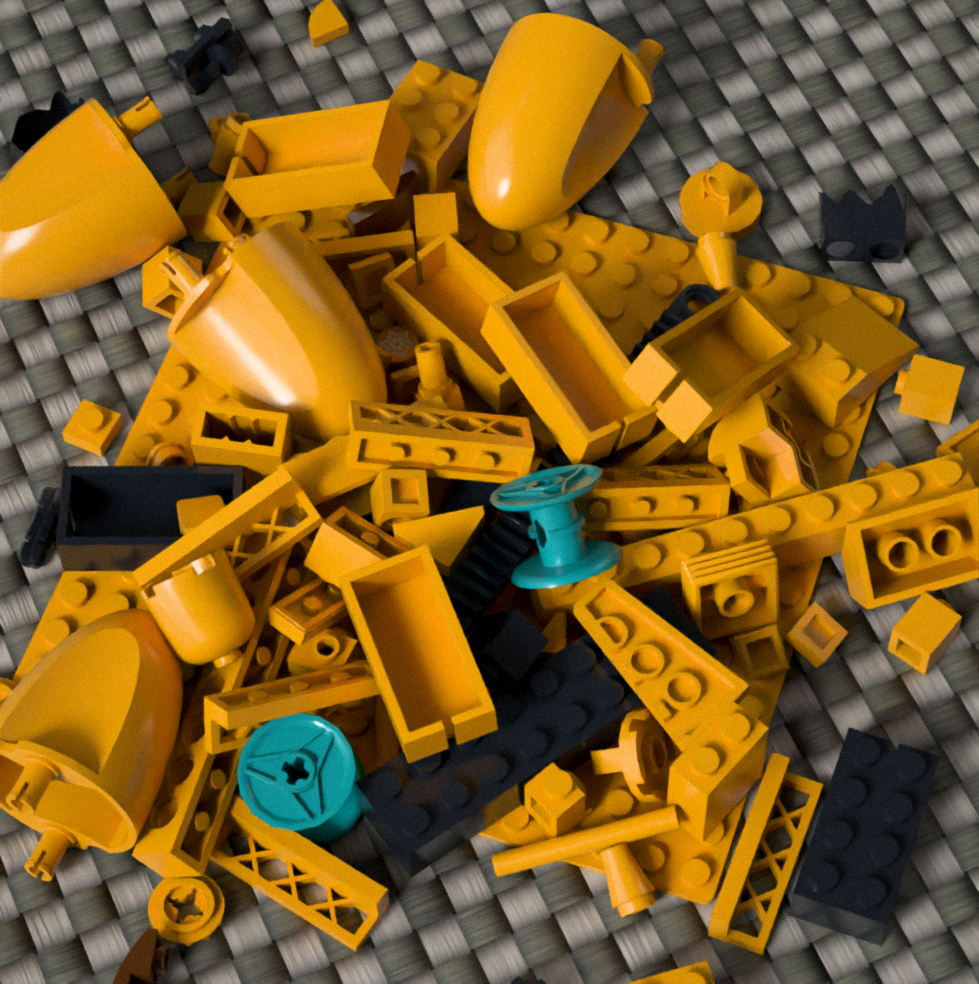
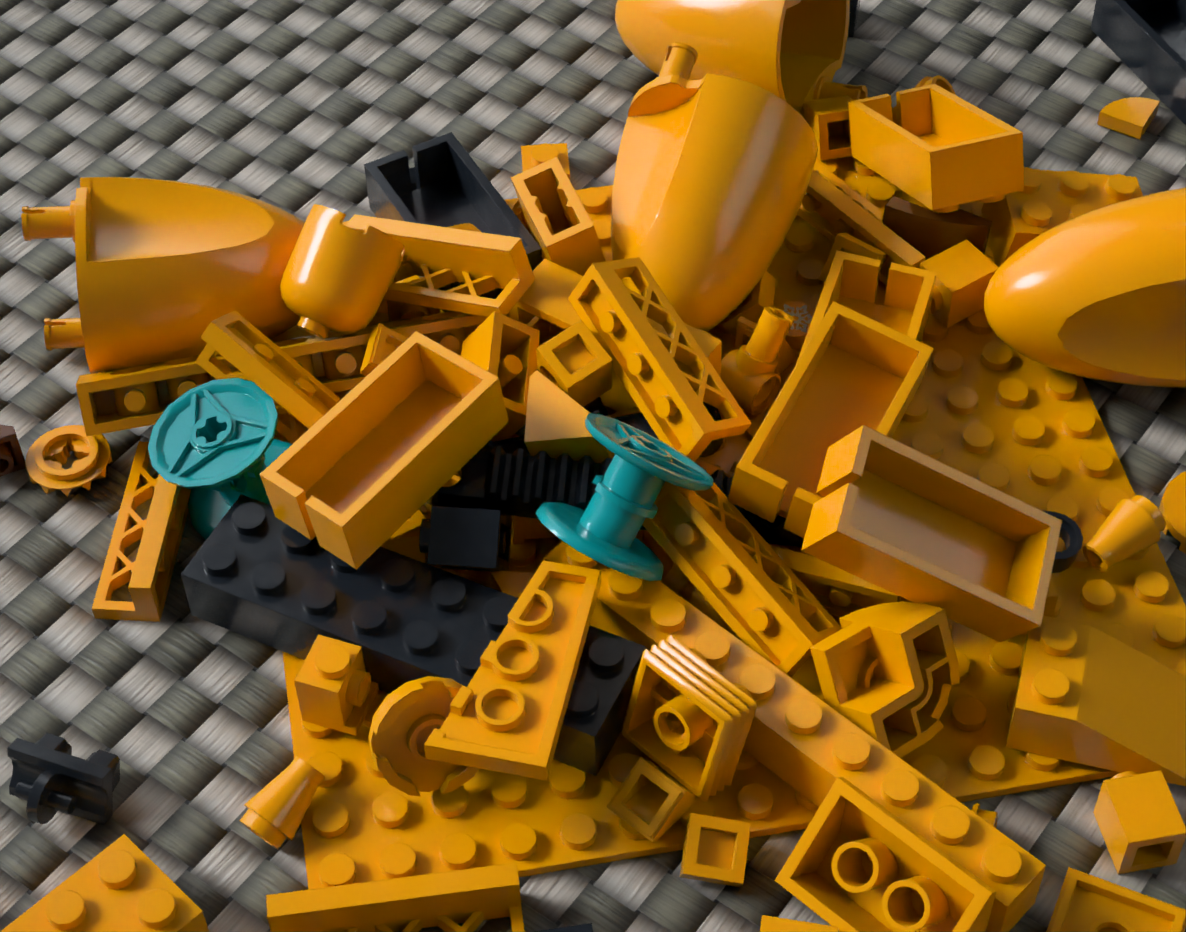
camera: 60 degrees right, 10 degrees down
black hips [168,17,244,96] -> none
light orange piece [492,805,681,878] -> none
light orange brick [666,700,769,843] -> none

